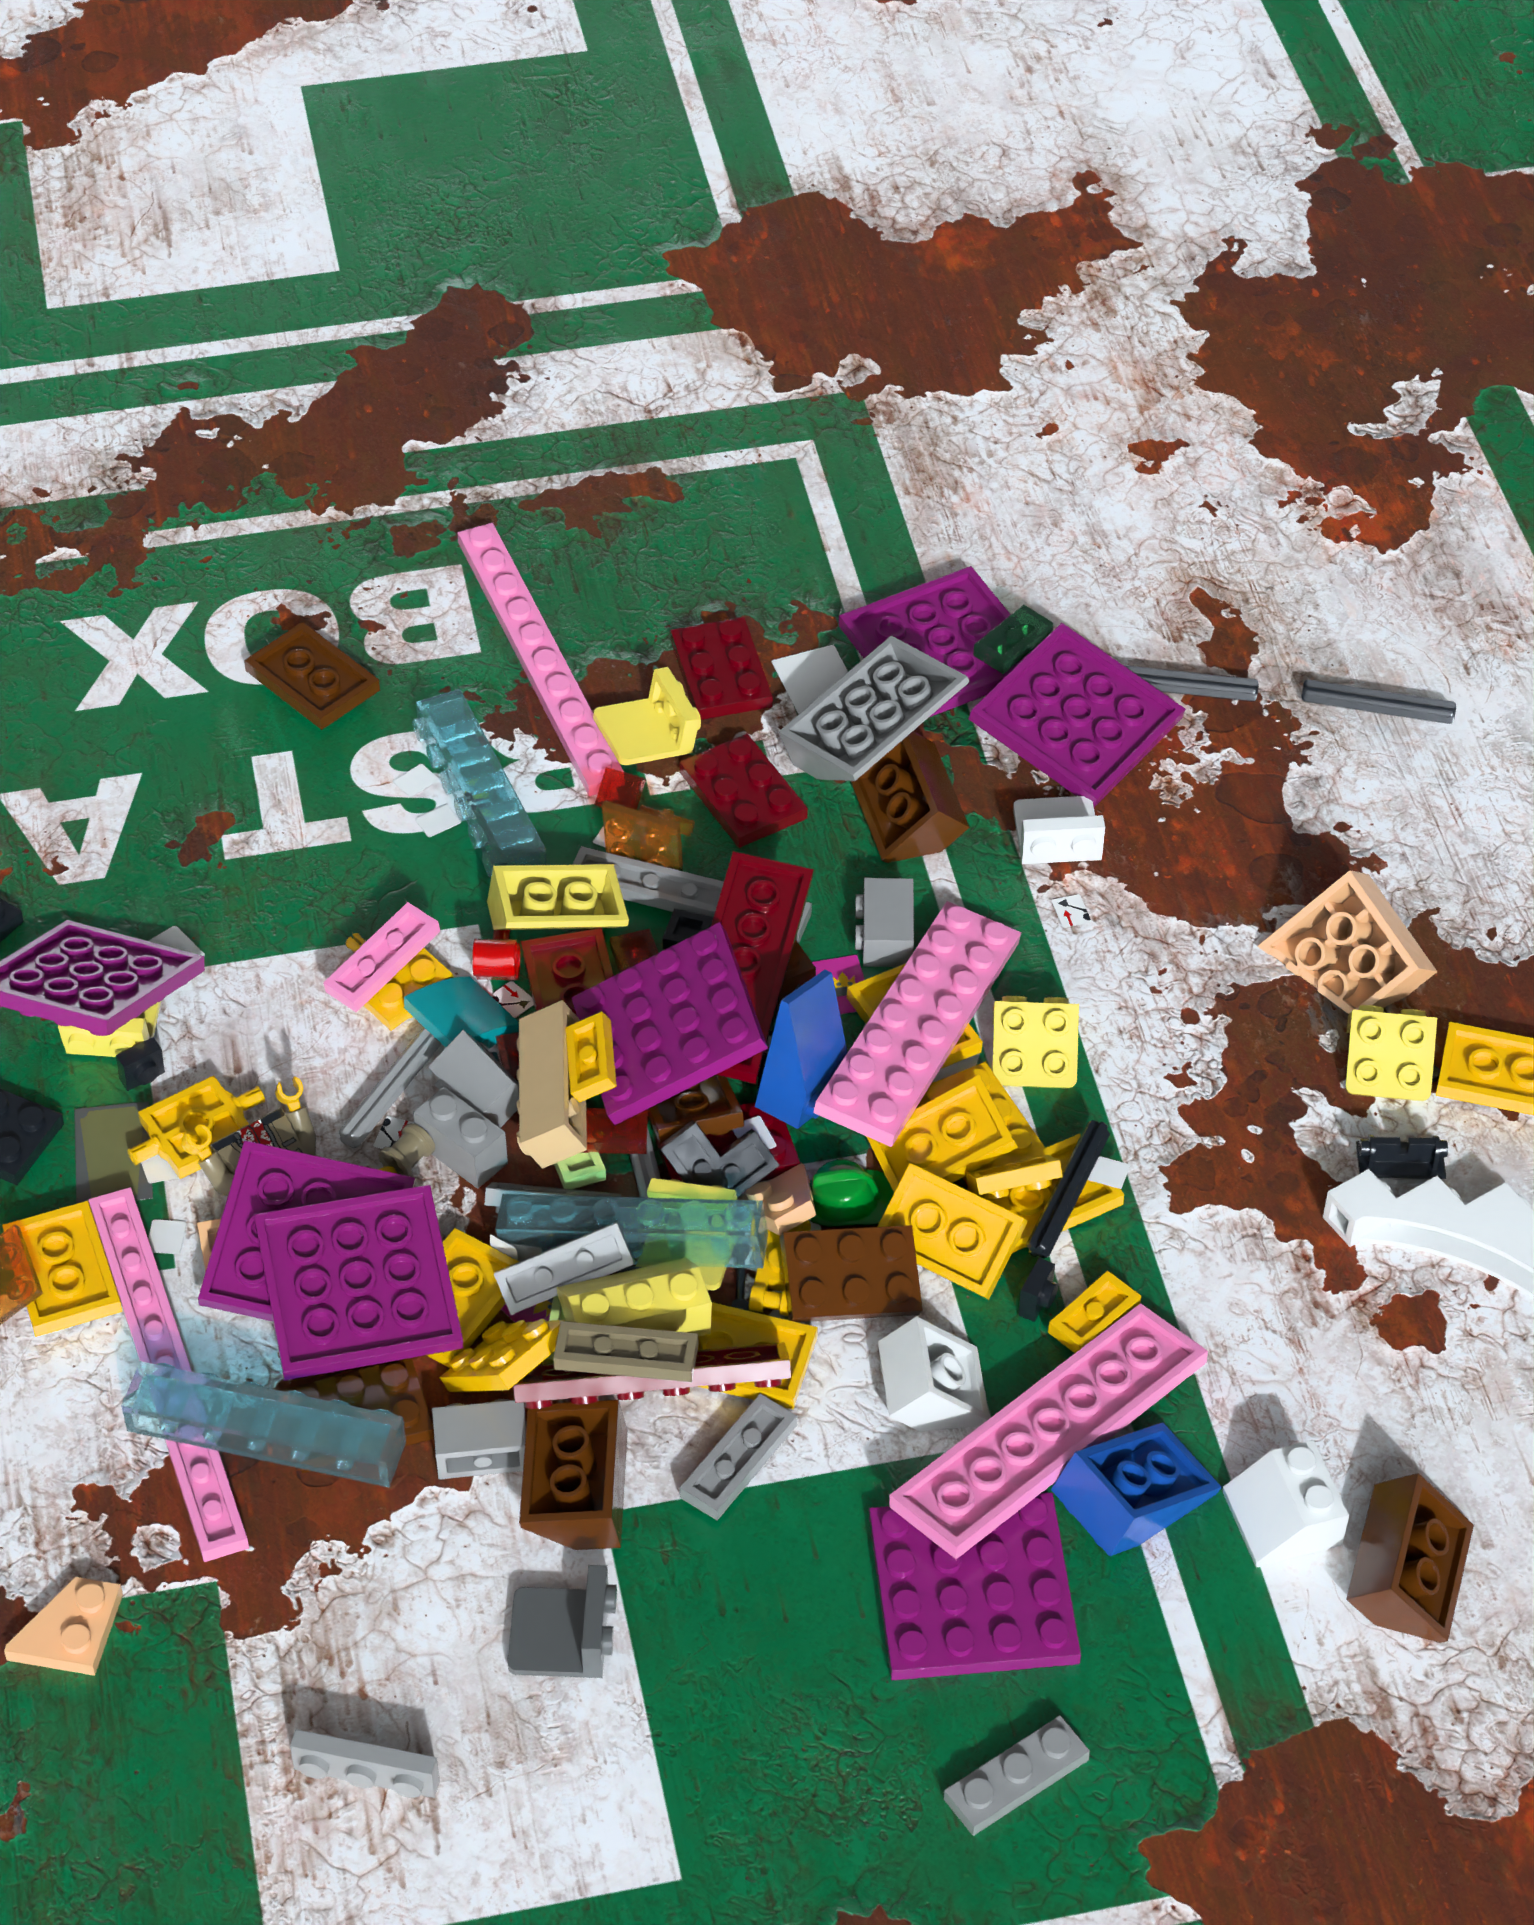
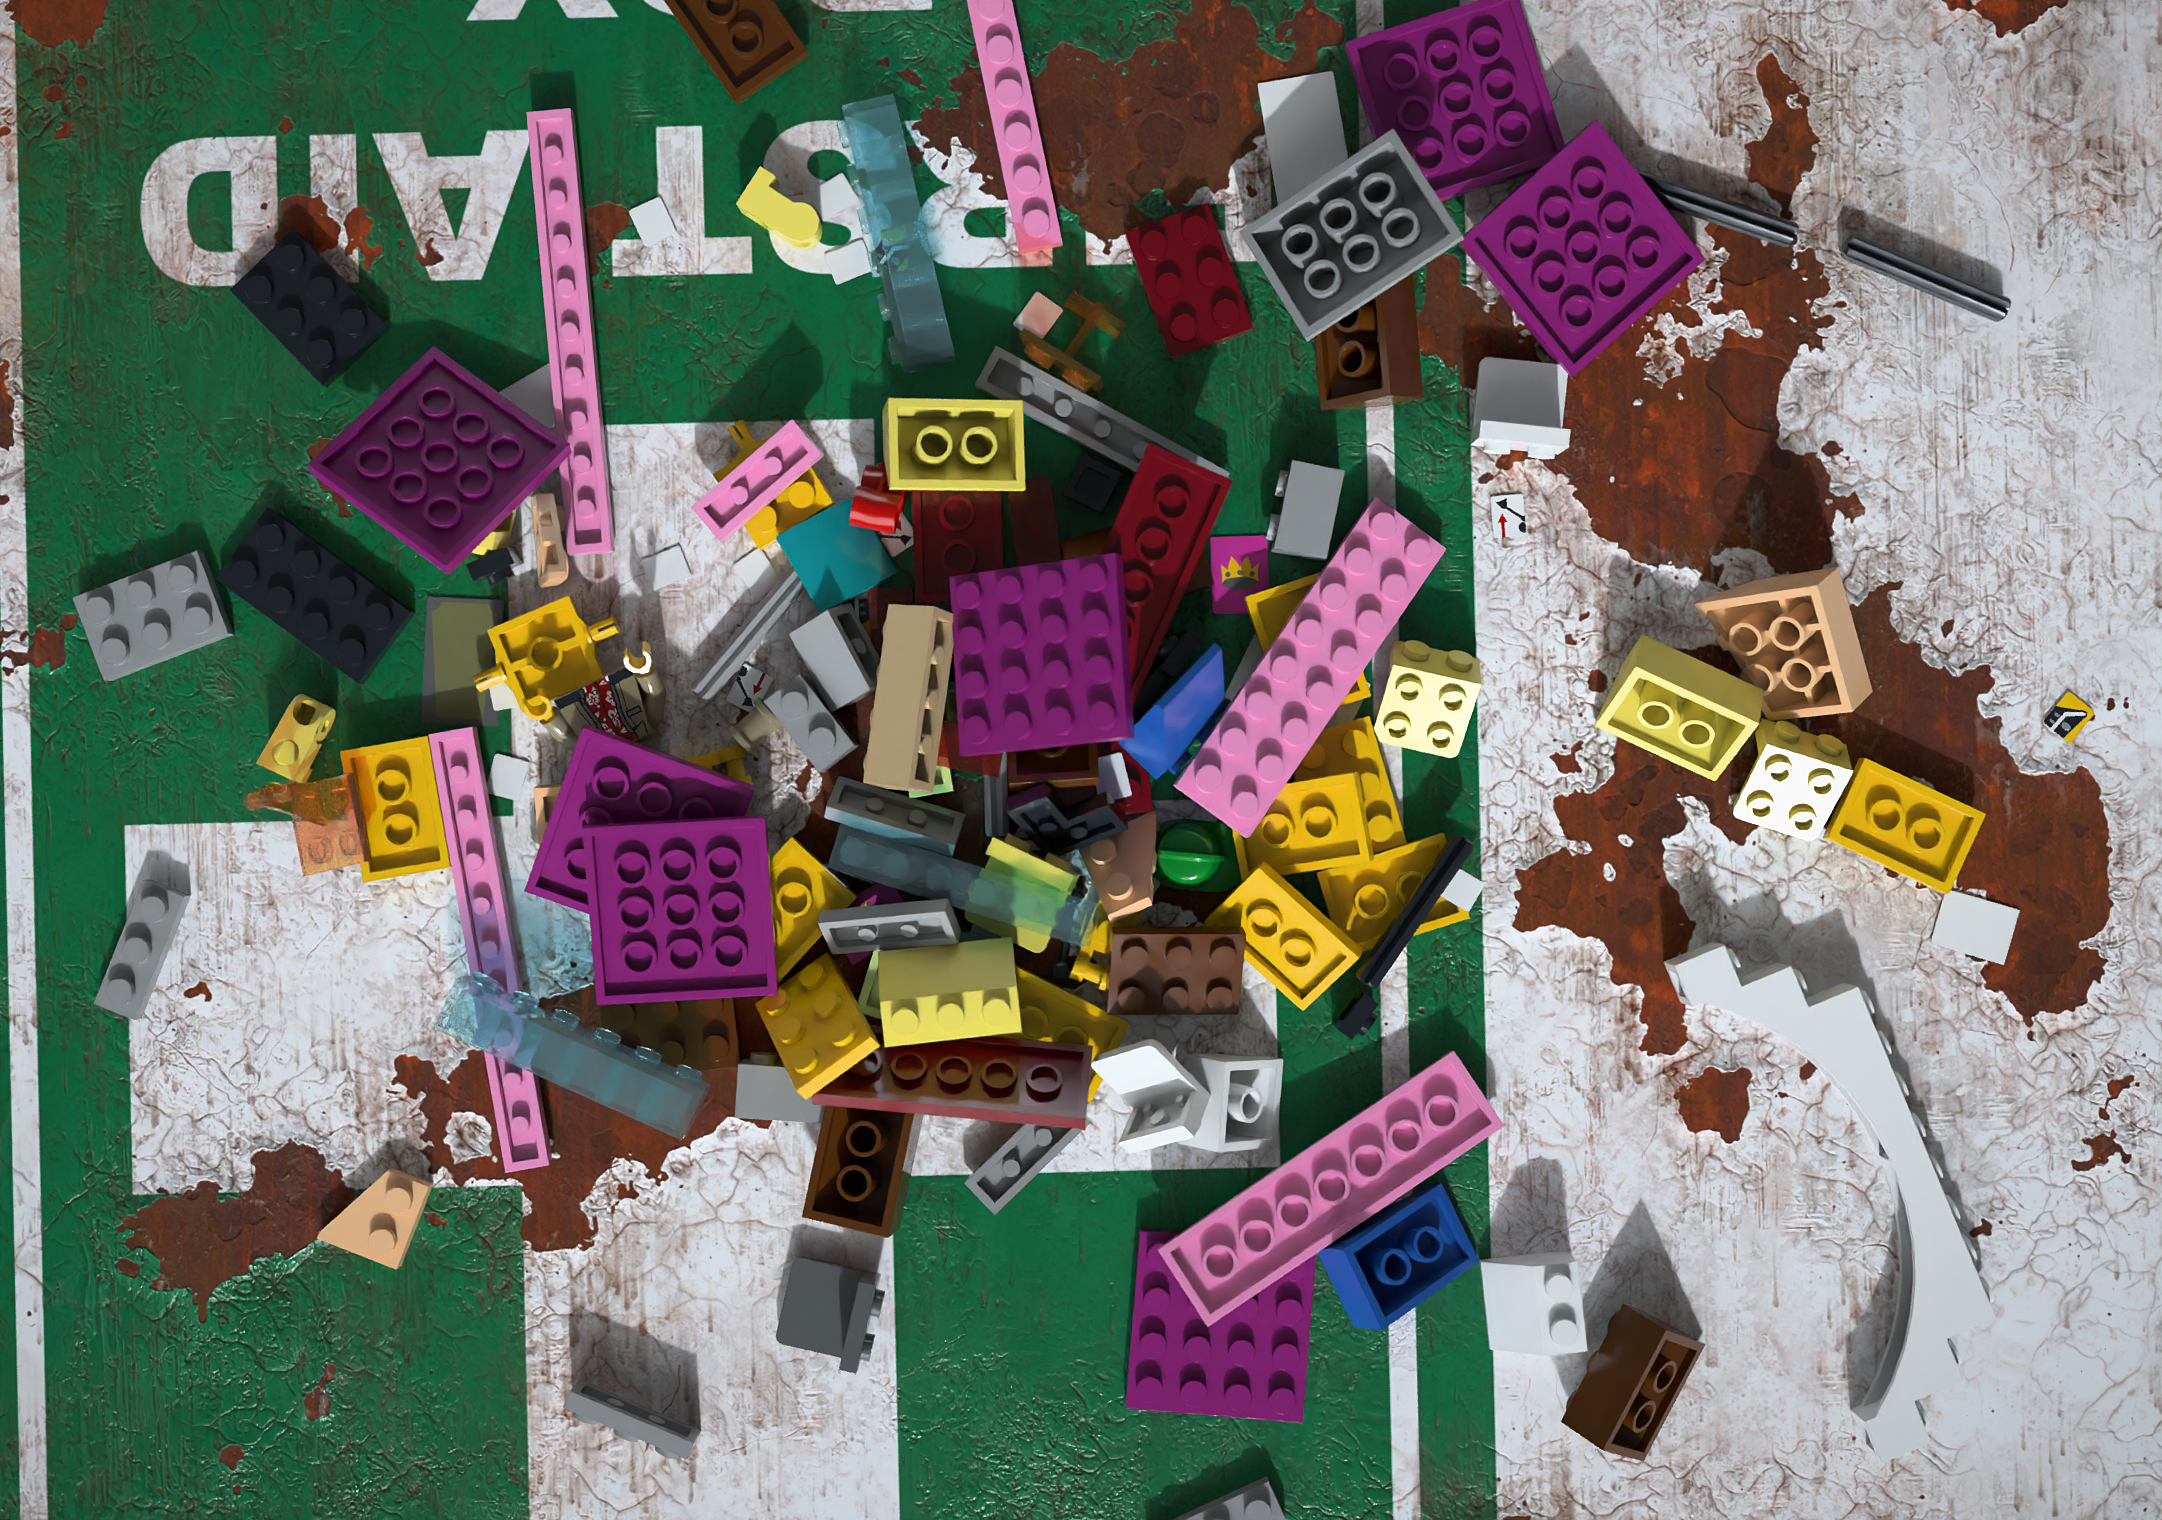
camera: 15 degrees right, 40 degrees up
dark tan plate [553,1321,699,1382] -> none
yellow plate [565,1012,617,1103] -> none
light yellow bracket [593,667,701,765] -> none
clear red tile [594,767,646,817] -> none
dark red plate [670,617,773,720] -> none
yellow plate [966,1155,1063,1200] -> none
clear green plate [973,605,1053,674] -> none
yellow plate [1048,1271,1141,1353] -> none
black hinge [1356,1135,1448,1179] -> none
none -> bright pink plate [526,108,615,556]
none -> light nougat wing [530,493,569,588]
none -> white sticker [629,197,676,247]
none -> white sticker [641,546,691,591]
none -> white sticker [733,548,781,599]
none -> light yellow leg [736,166,823,249]
none -> white bracket [1091,1039,1211,1154]
none -> light yellow slope [1595,634,1764,781]

